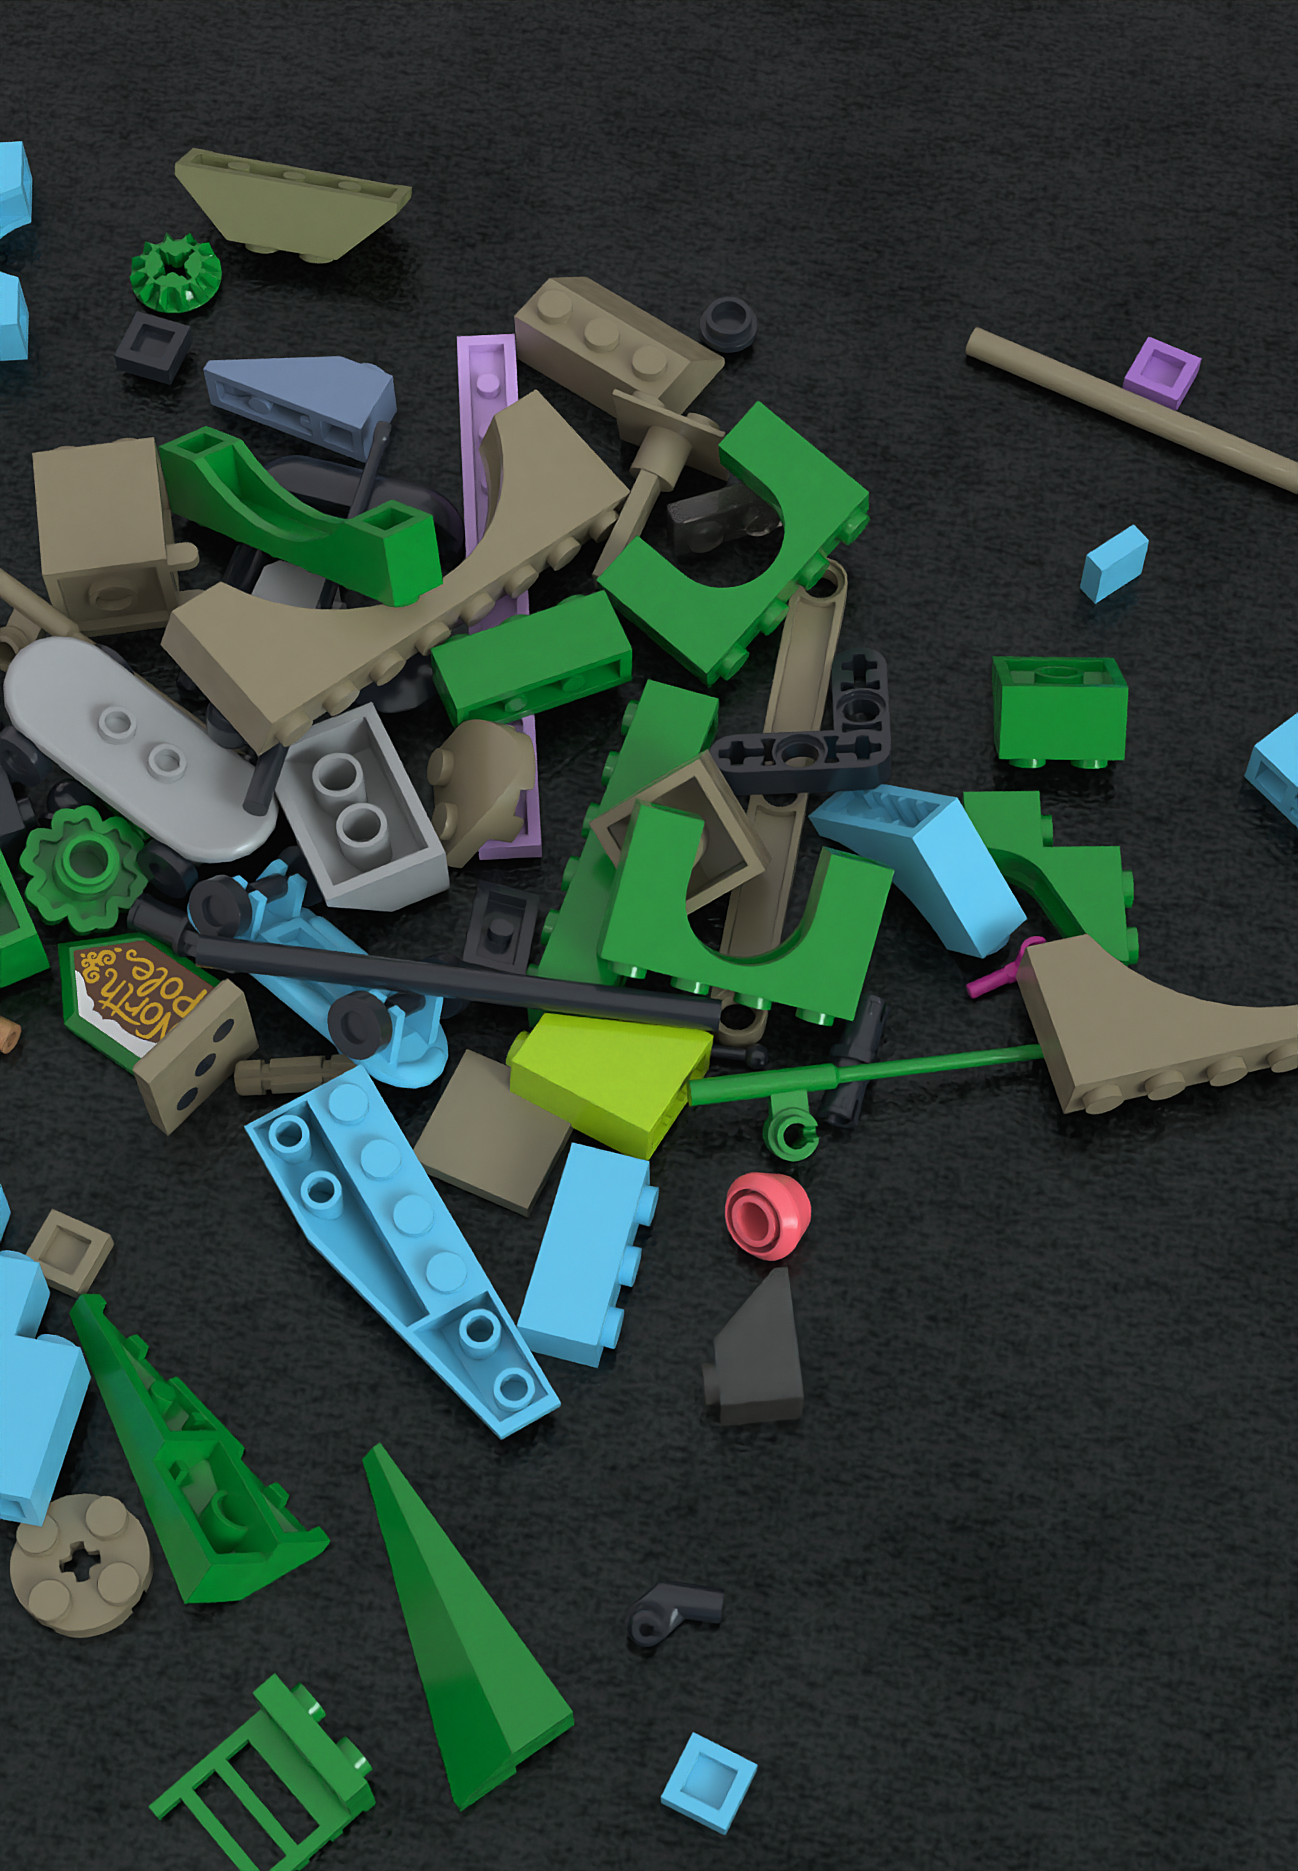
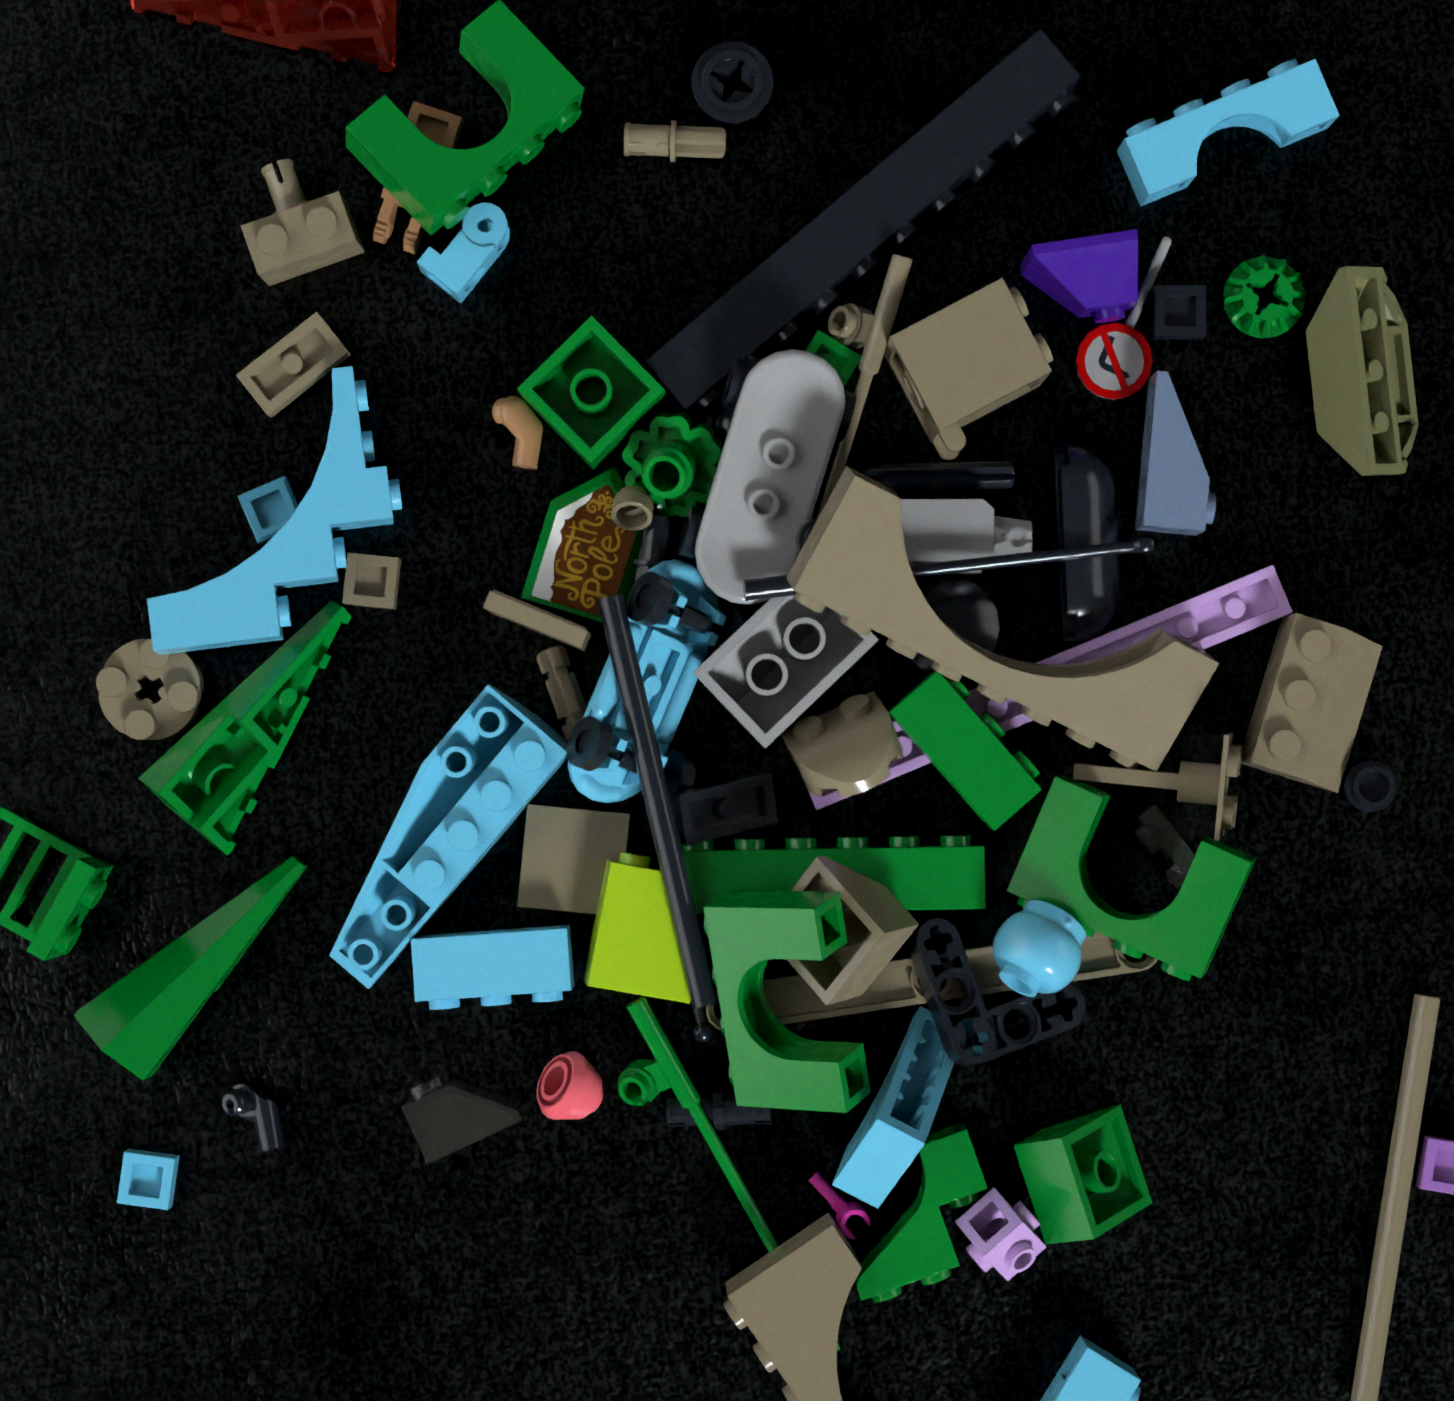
camera: 70 degrees right, 25 degrees up
green arch [158,426,443,608] -> none
medium azure tile [1080,524,1149,604] -> none
none -> dark tan hinge [611,485,654,531]
none -> lavender brick [955,1188,1046,1281]
none -> medium azure piece [993,900,1086,997]
none -> dark purple slope [1020,229,1138,323]
none -> piece [1076,236,1171,400]

